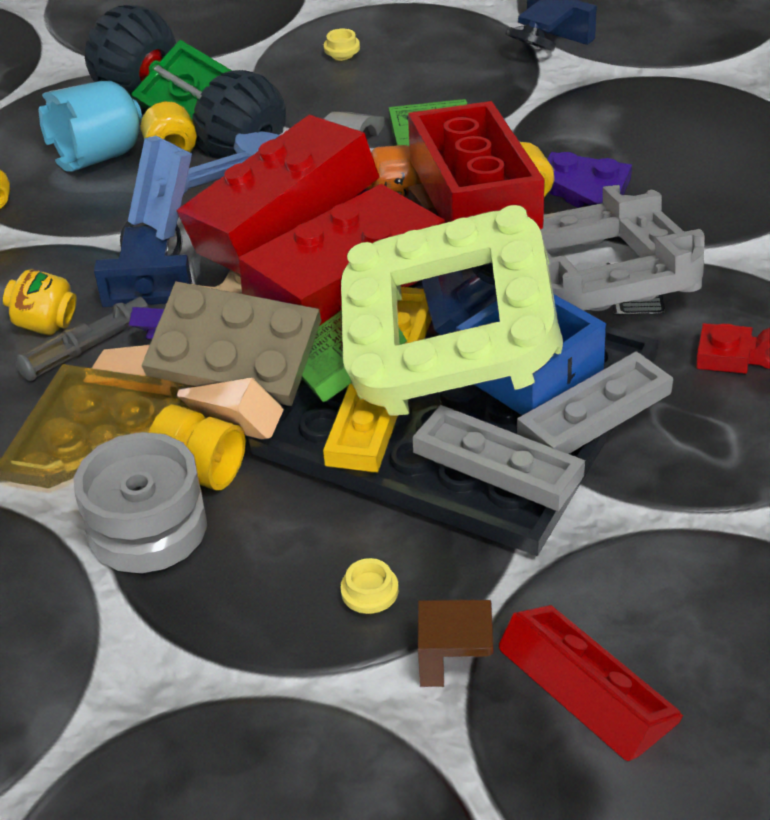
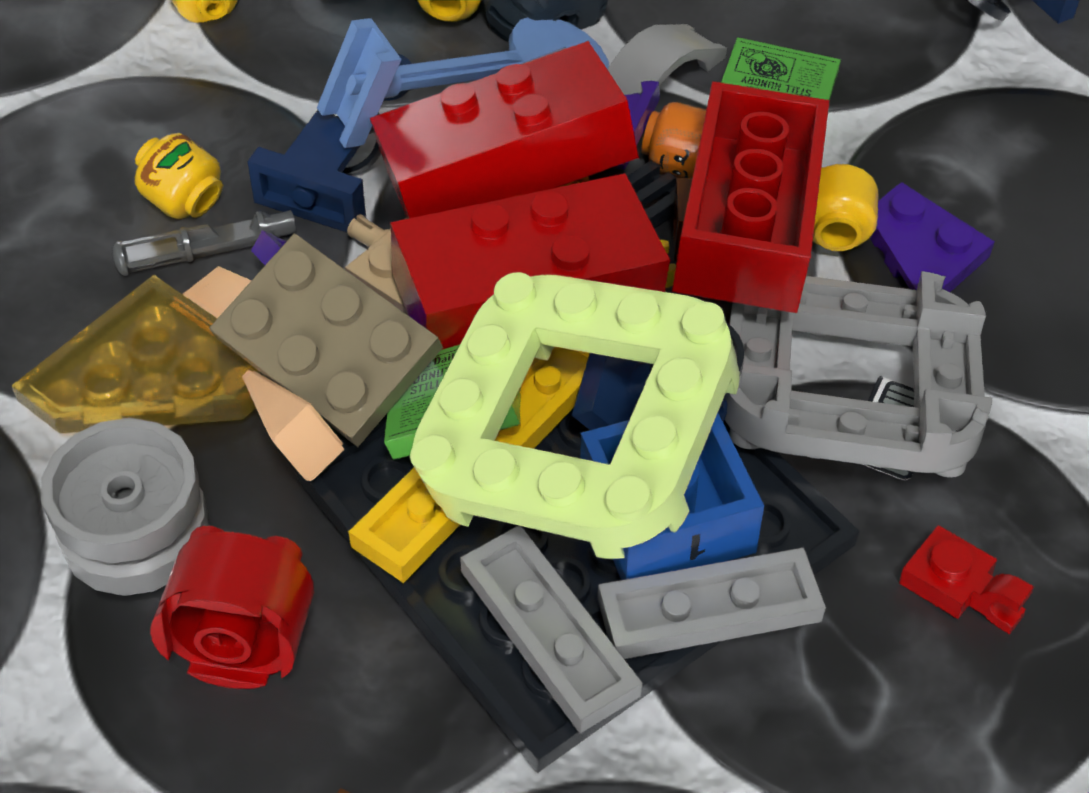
camera: 20 degrees right, 10 degrees up
yellow wheel [149,404,246,490] -> none
light yellow plate [341,558,399,614] -> none
none -> red brick [150,526,314,689]

